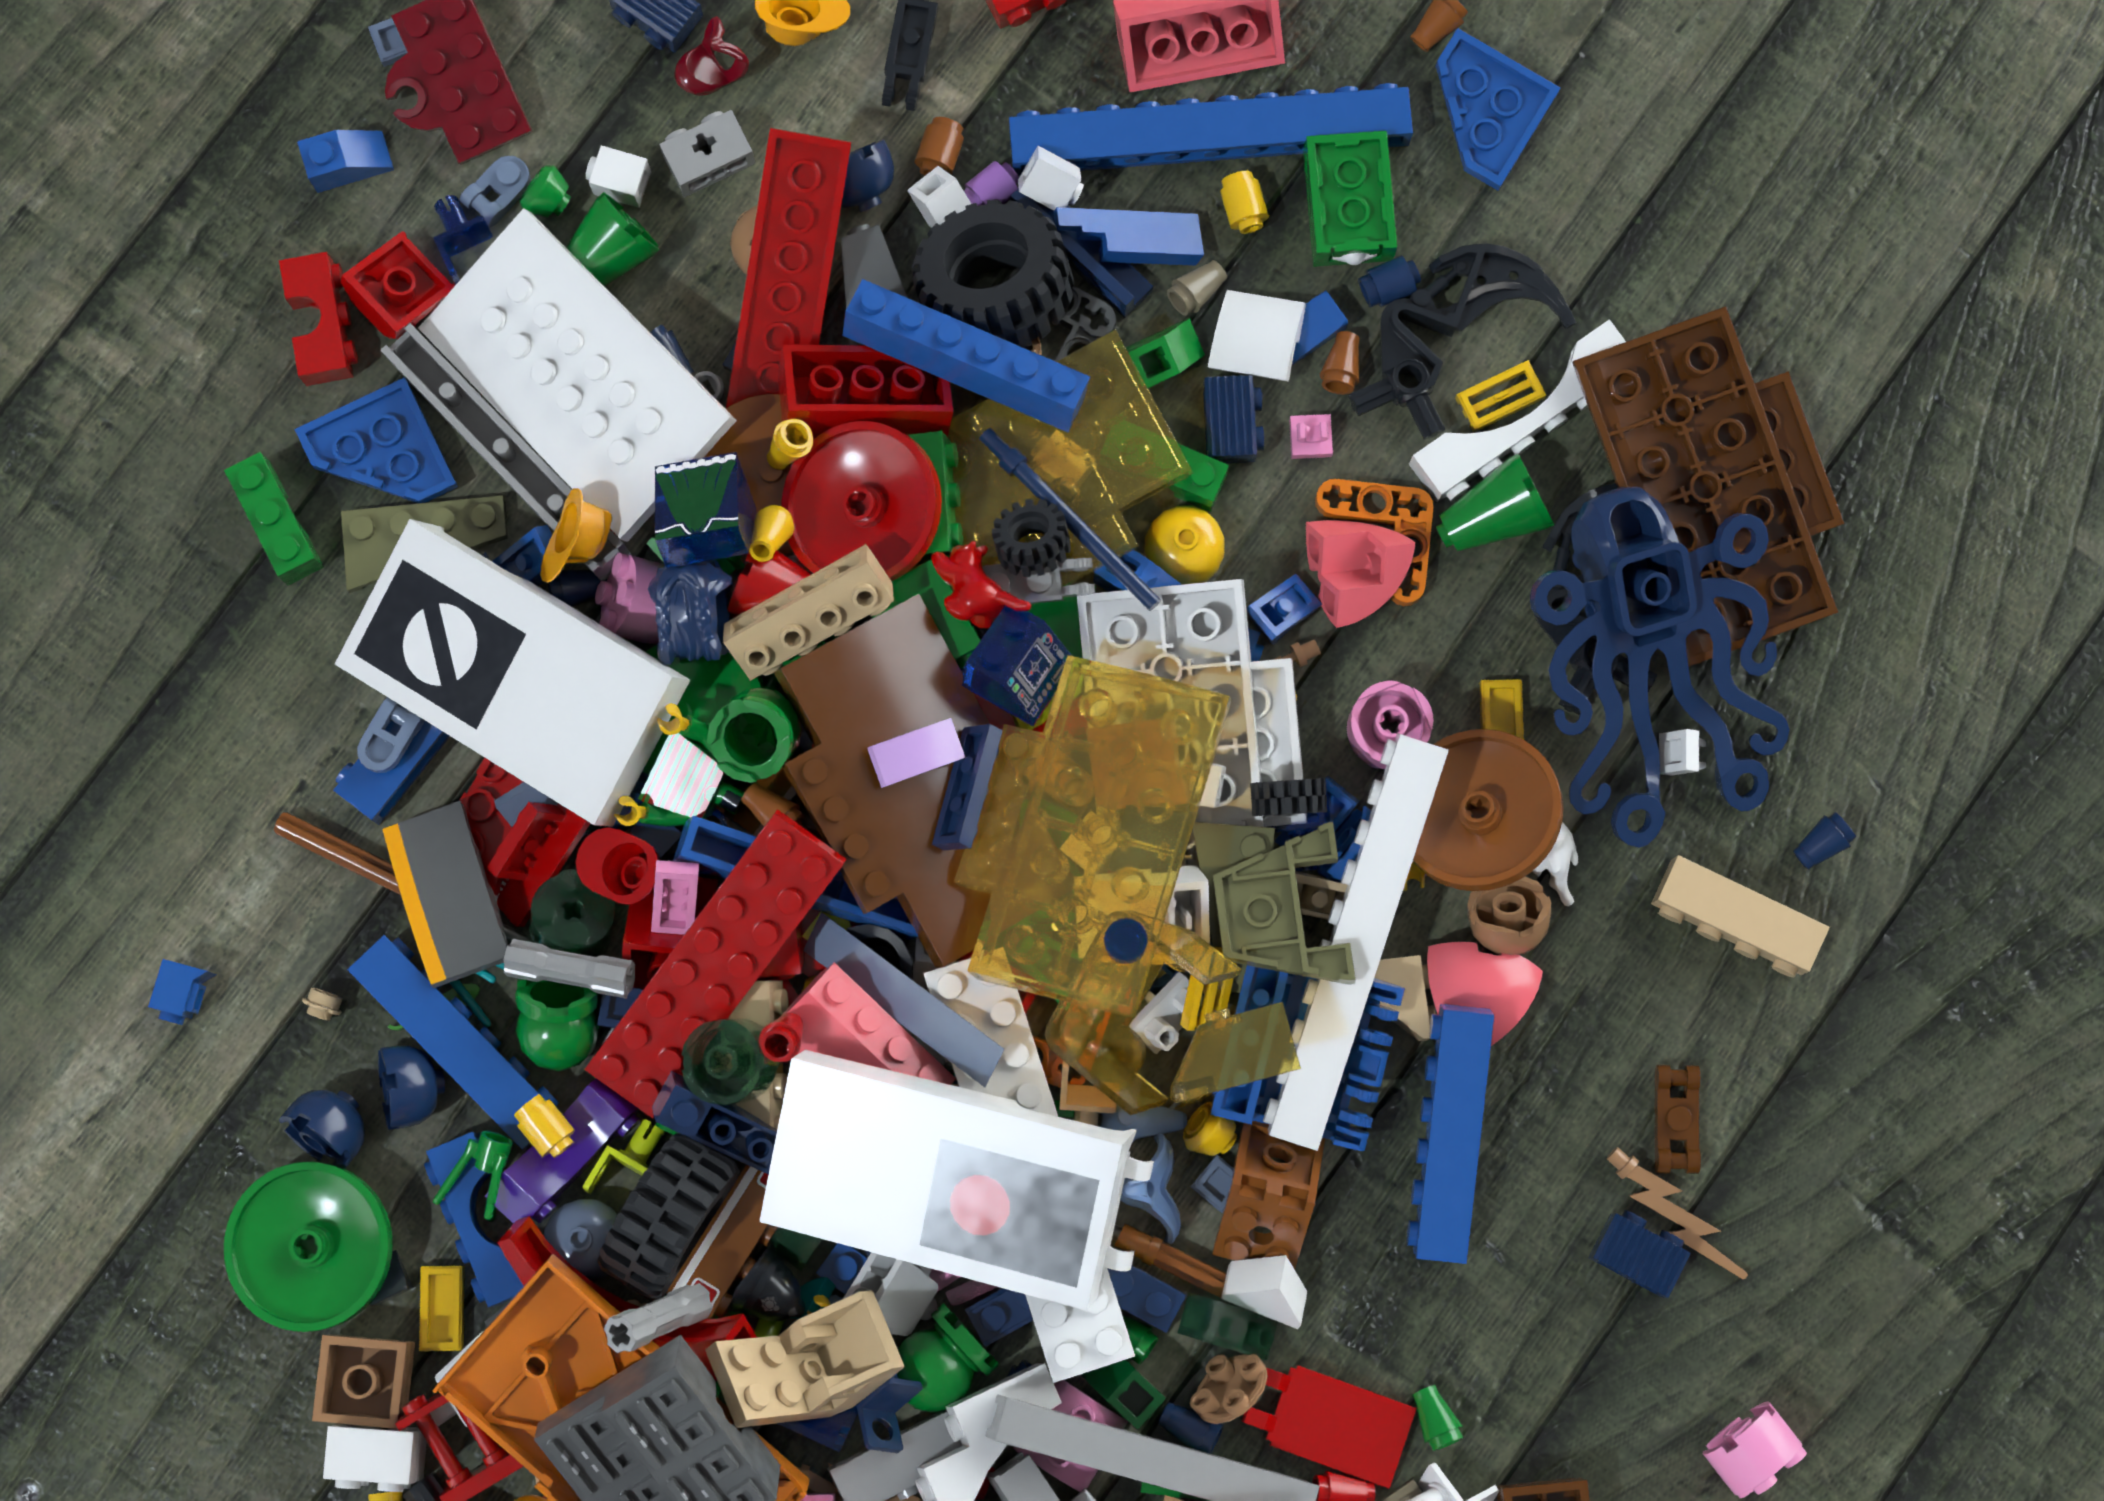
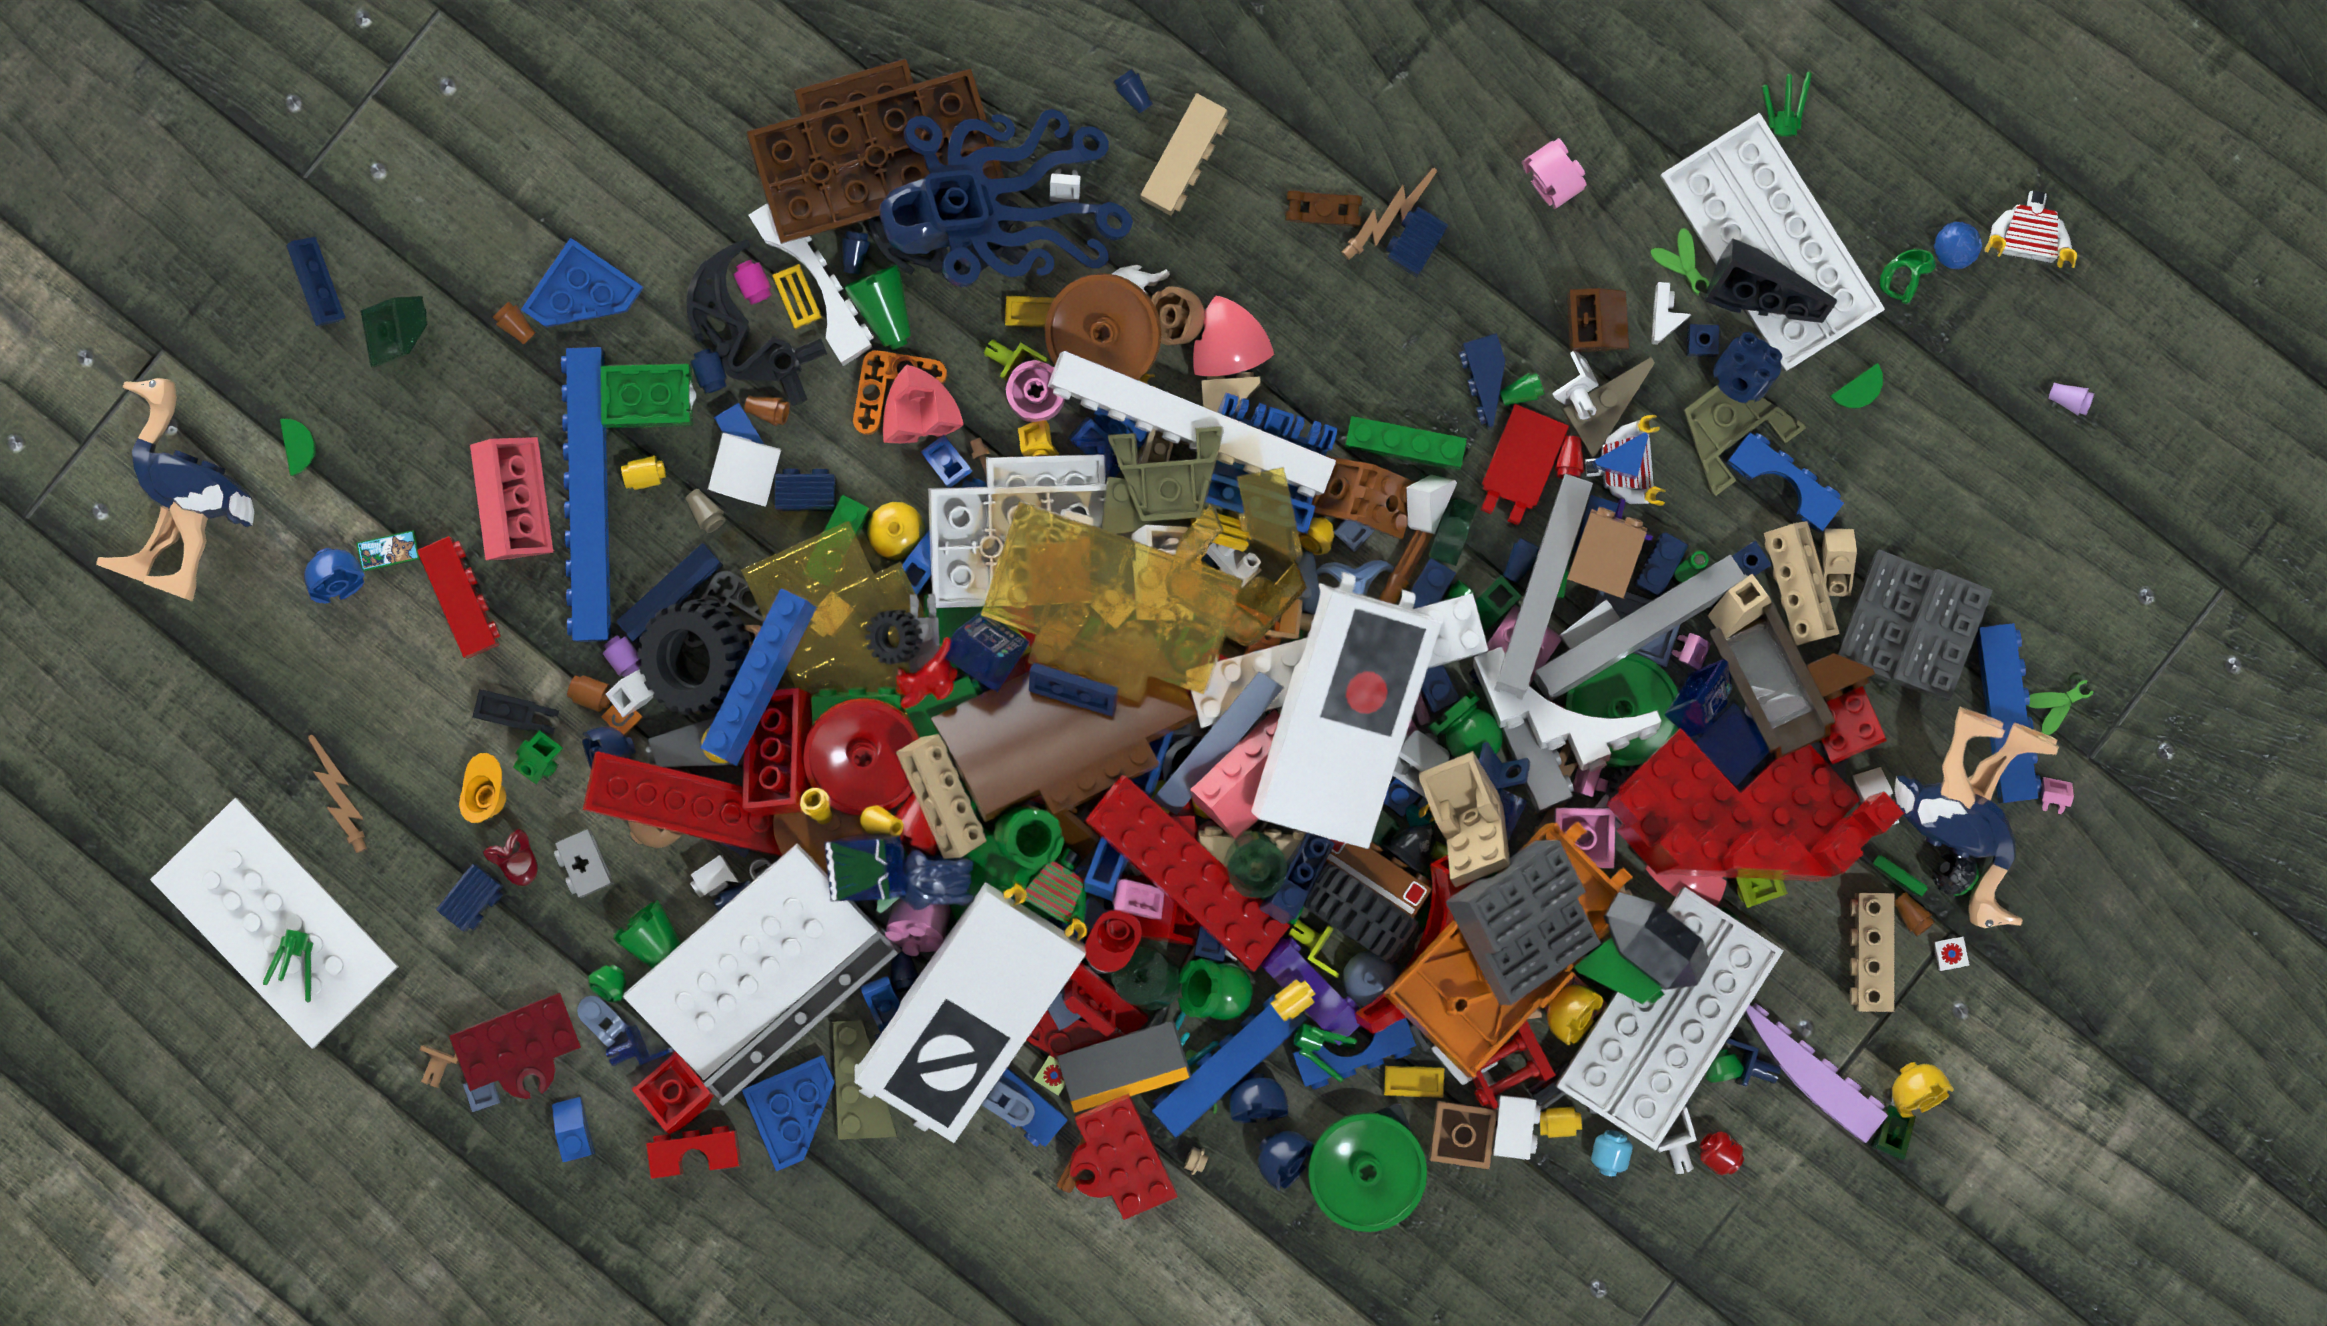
camera: 80 degrees left, 5 degrees up
blue window [148,959,217,1025] -> none
green arch [224,451,324,586] -> none
light grey axle [503,939,635,999] -> none
light orange piece [540,488,612,583] -> none
white brick [586,145,651,208] -> none
light grey axle [604,1283,713,1353] -> none
dark orange cone [741,782,805,827] -> none
red cone [759,1013,804,1062] -> none
lavender slope [867,718,966,788] -> none
dark blue bar [979,428,1161,611] -> none
white brick [1018,146,1084,210] -> none
piece [1053,207,1204,266] -> none
clear blue tile [1104,918,1148,964] -> none
green slope [1117,318,1205,390] -> none
medium nougat dish [1190,1354,1268,1424] -> none
black tyre [1250,778,1327,816] -> none
bright pink tile [1289,414,1333,459] -> none
blue brick [1407,1004,1494,1264] -> none
none -> green brick [513,731,563,785]
none -> orange tile [601,705,643,736]
none -> white window [690,855,741,897]
none -> dark pink brick [733,259,772,305]
none -> dark blue cone [841,231,870,274]
none -> lime bracket [984,339,1053,382]
none -> yellow bracket [1018,420,1059,456]
none -> tile [1034,1055,1066,1096]
none -> red plate [1070,1093,1178,1220]
none -> green brick [1345,416,1467,471]
none -> dark blue slope [1458,333,1505,430]

